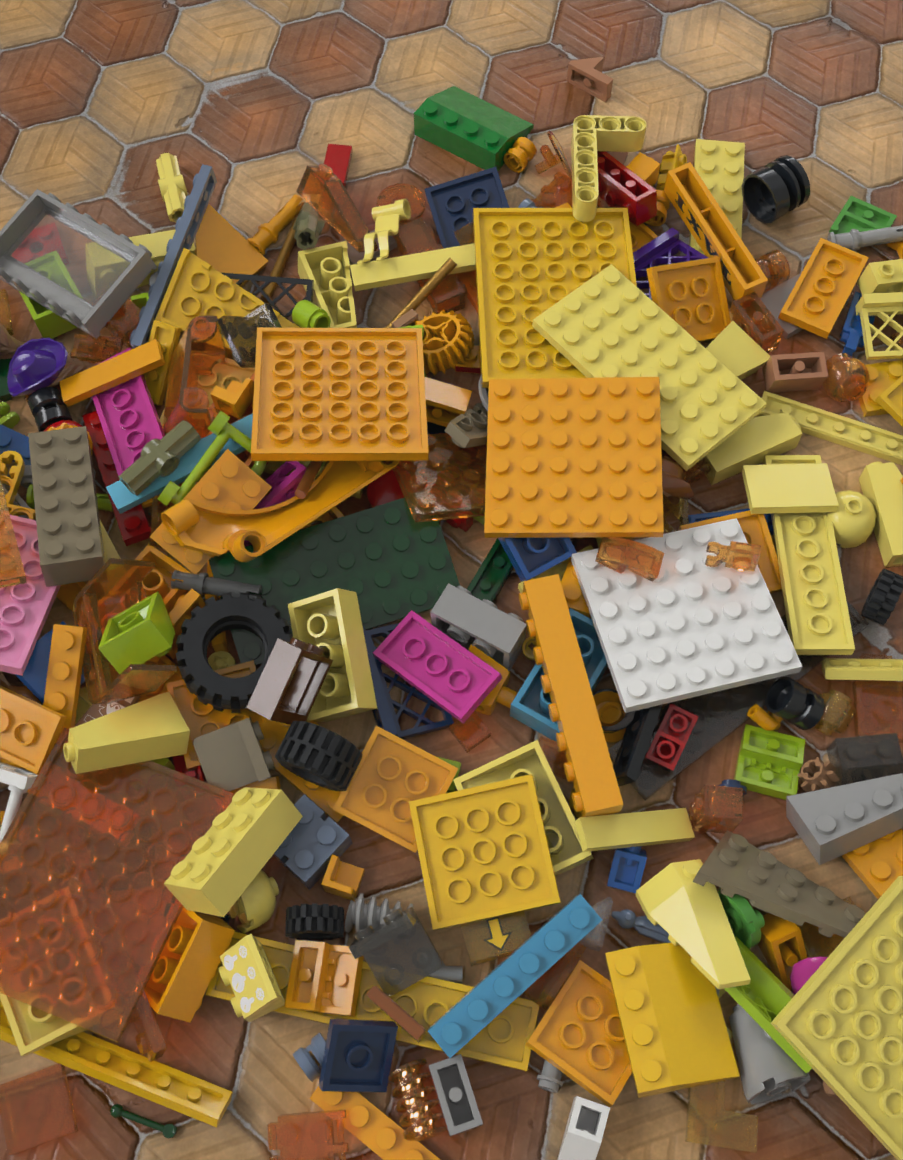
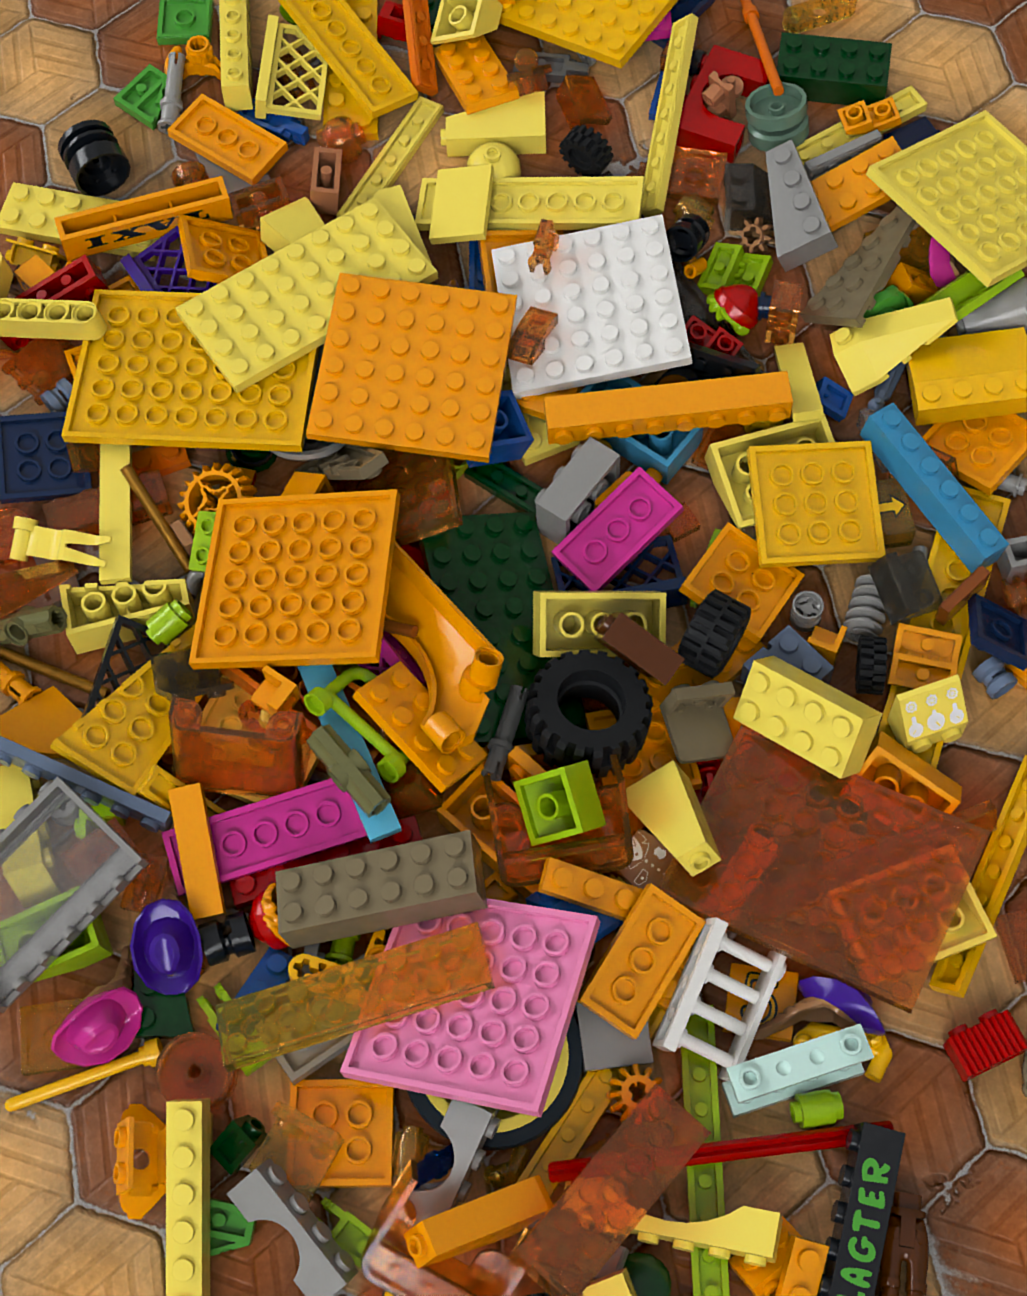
camera: 80 degrees left, 0 degrees up
none -> red hair [706,284,759,336]
none -> light grey wheel [790,591,824,632]

